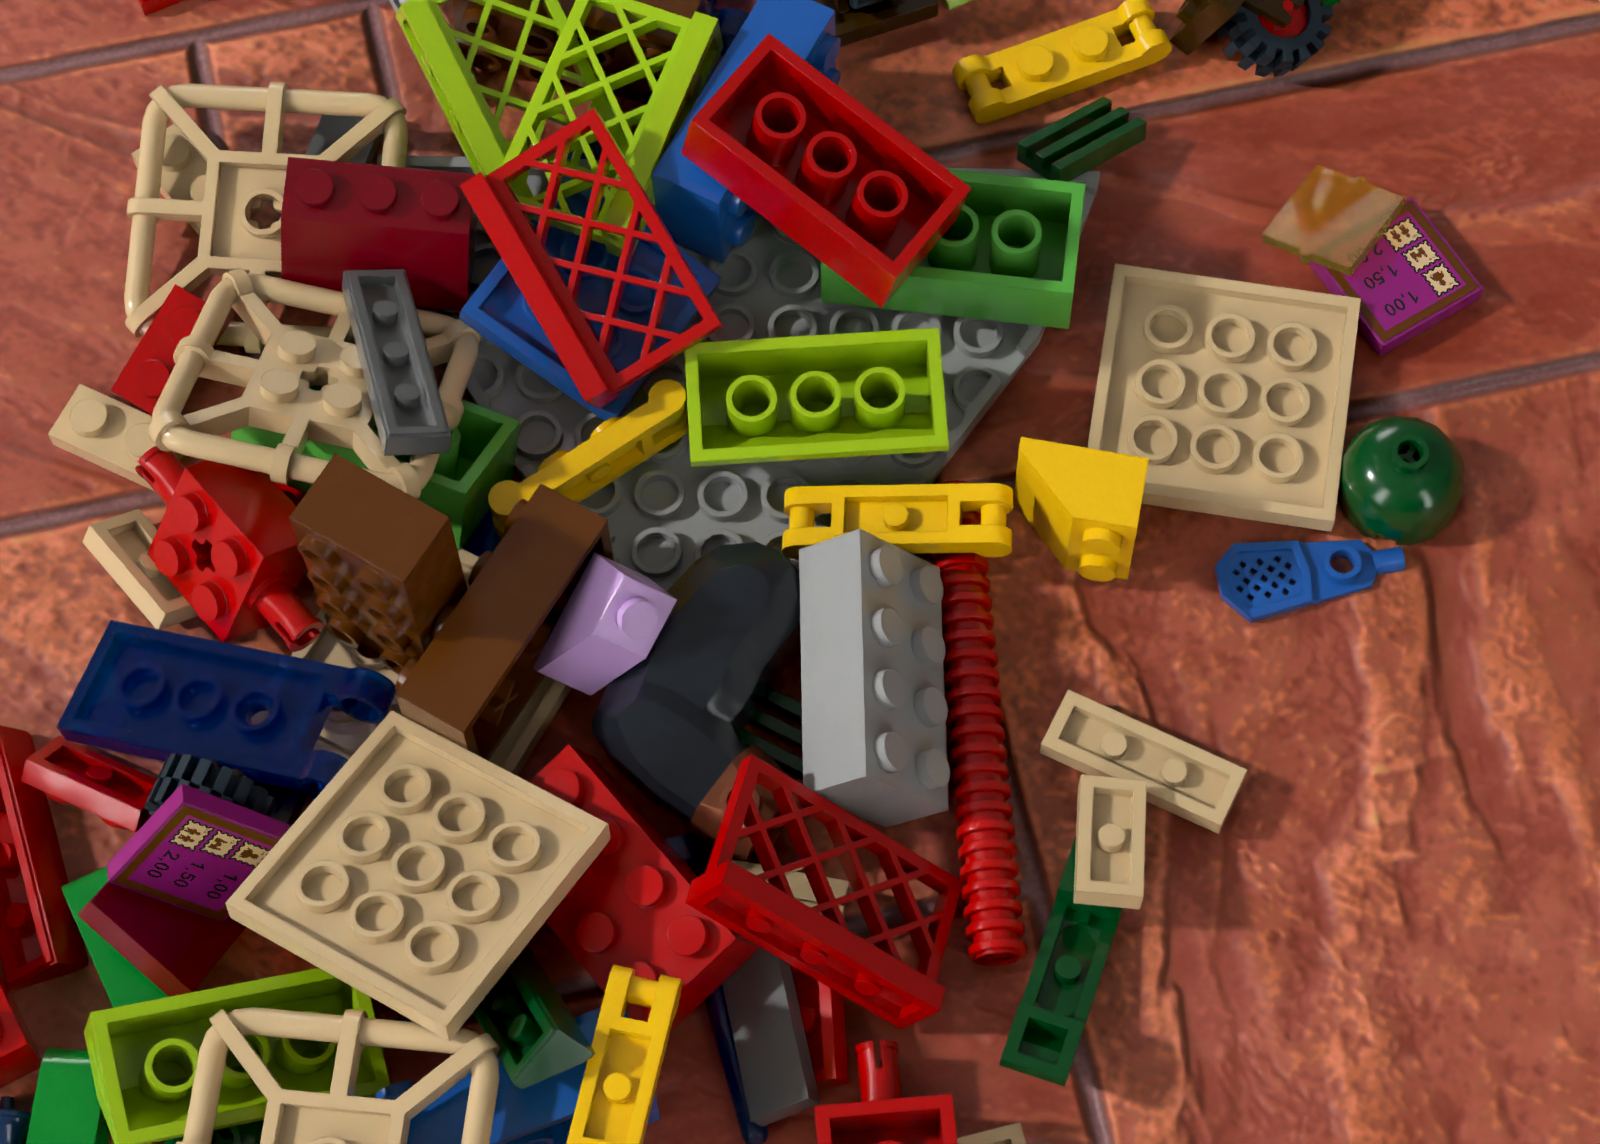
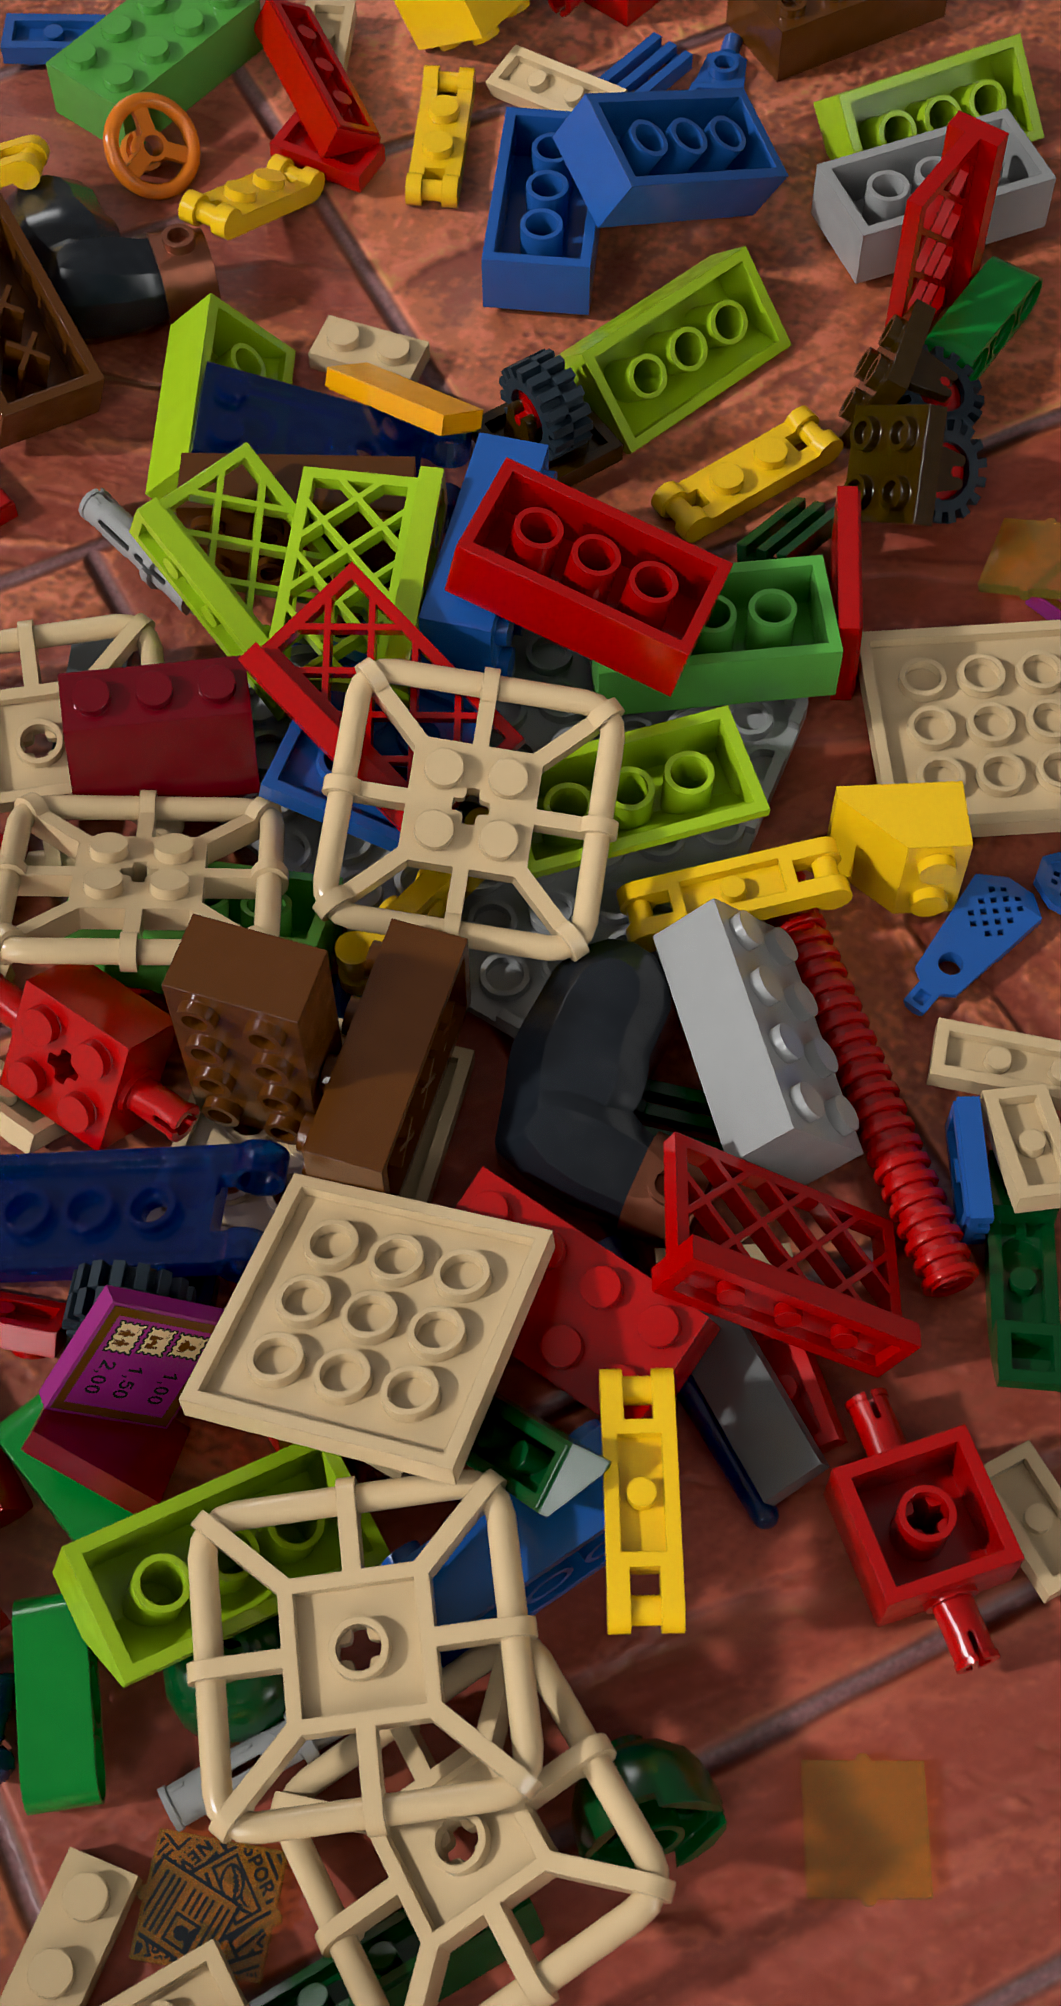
camera: 15 degrees left, 5 degrees down
dark grey tile [342,269,451,456] -> none
lavender slope [533,552,677,696] -> none
none -> tan plate [312,657,625,962]
none -> red tile [829,486,863,701]
none -> dark brown plate [844,404,987,526]
none -> blue piece [903,874,1042,1016]
none -> blue tile [944,1096,995,1245]

